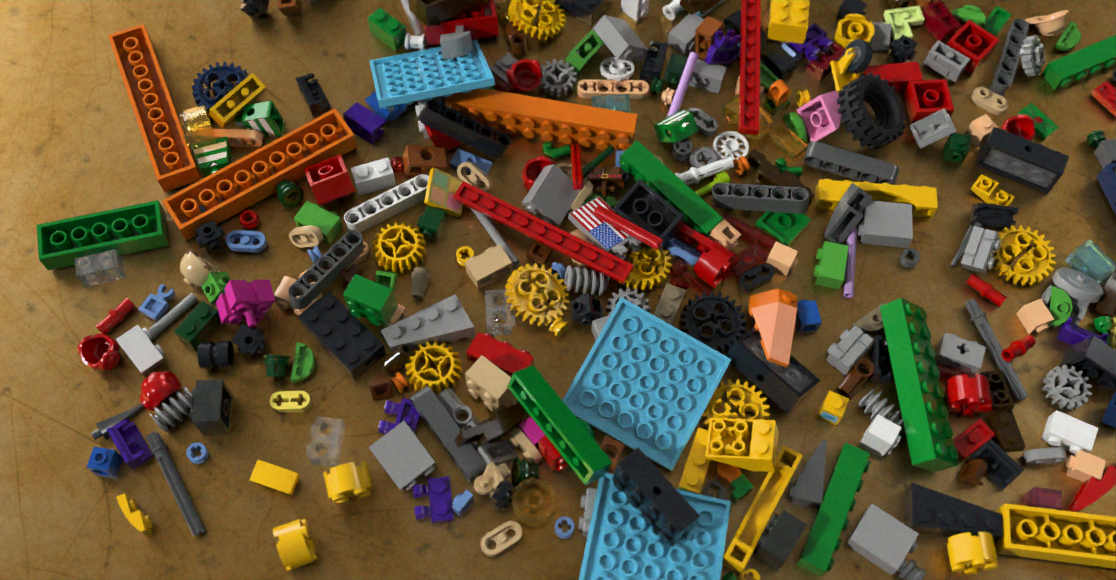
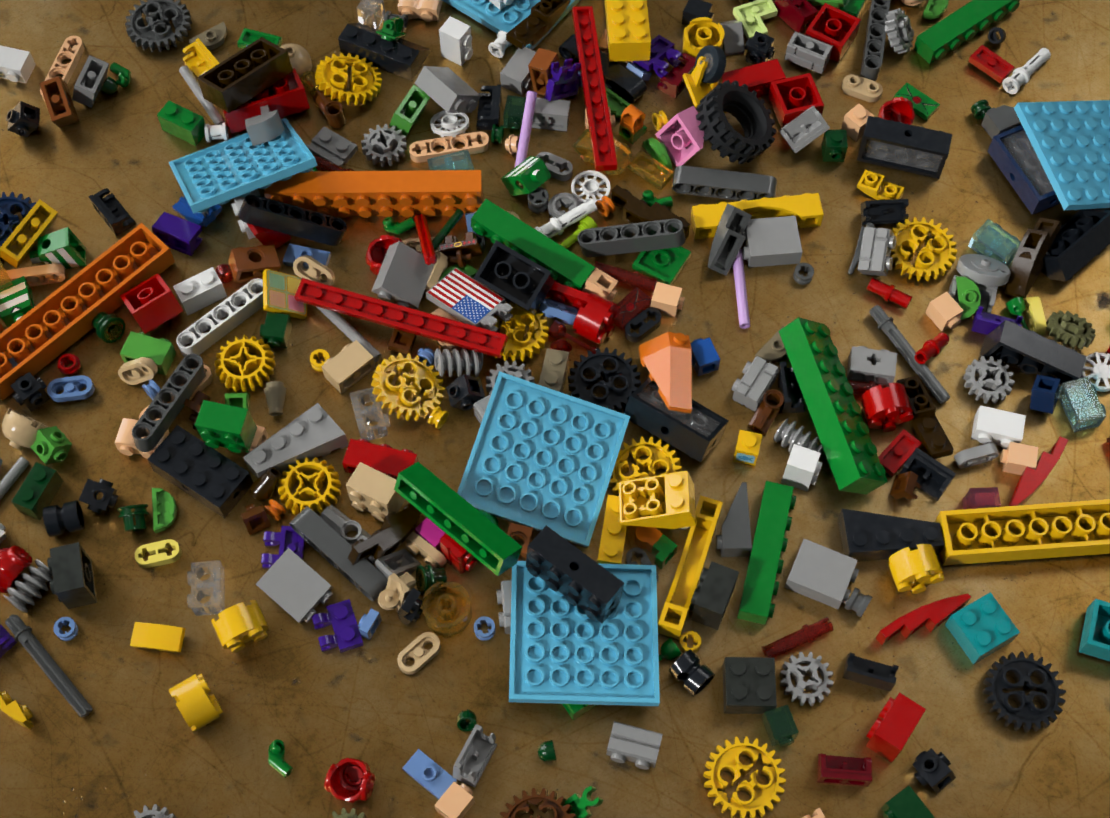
camera: 10 degrees left, 0 degrees up
dark pink brick [216,280,276,328] -> none
red hair [506,59,543,93] -> none
red axle [594,205,663,250] -> none
bright green brick [813,241,849,289] -> none

